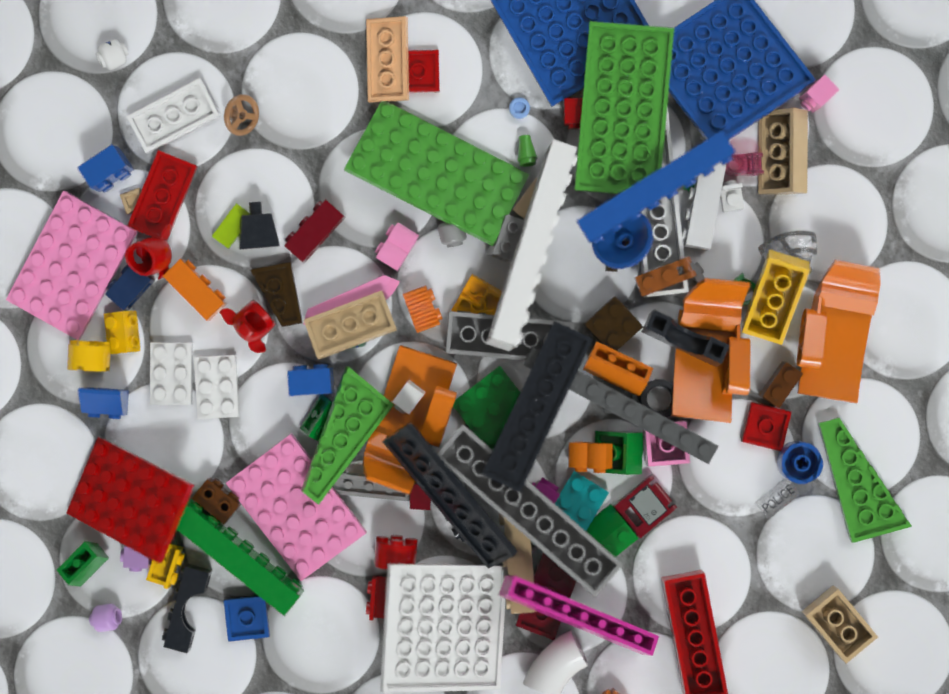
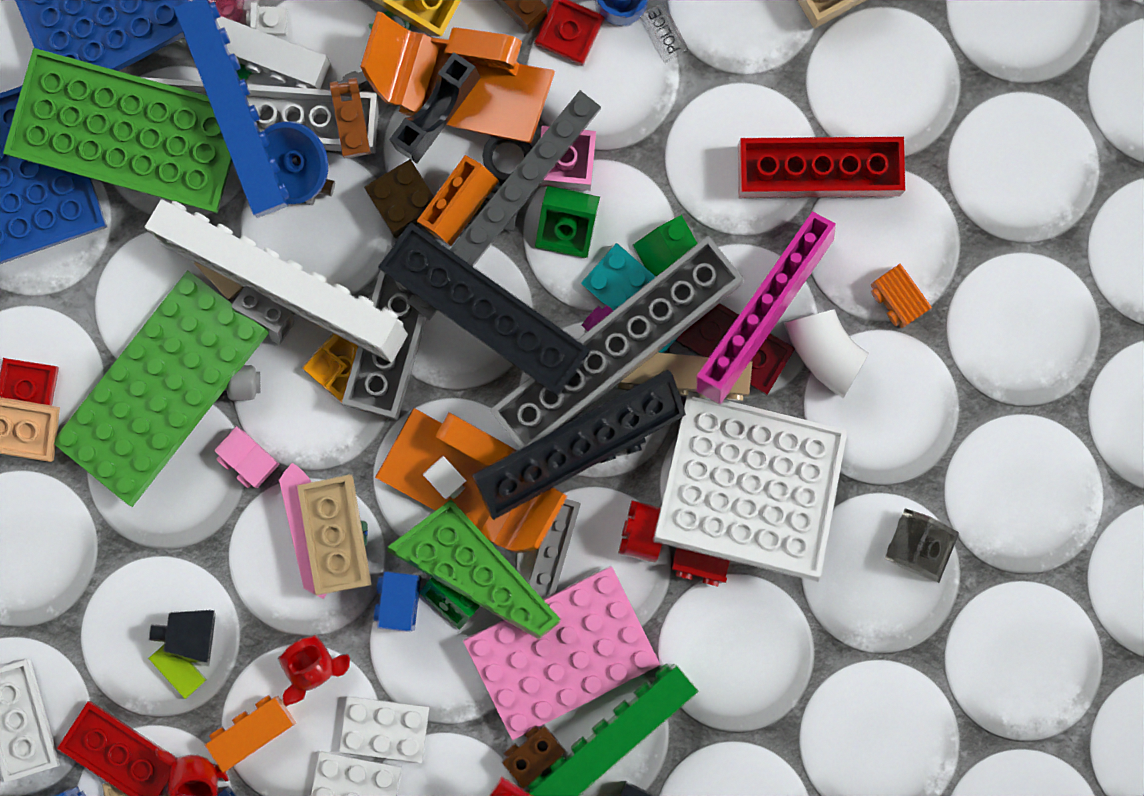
camera: 90 degrees left, 5 degrees down
medium nougat piece [224,94,259,136] -> none
blue plate [224,596,270,642] -> none
dark brown wing [250,262,303,327] -> none
dark red brick [284,199,346,263] -> none
orange brick [402,285,443,333] -> none
dark red brick [410,482,431,510] -> none
green plate [453,366,520,450] -> none
light blue tile [509,98,530,119] -> none
bright green cone [517,135,538,167] -> none
red brick [563,98,583,130] -> none
orange brick [568,442,613,473] -> none
container [613,475,677,539] -> none

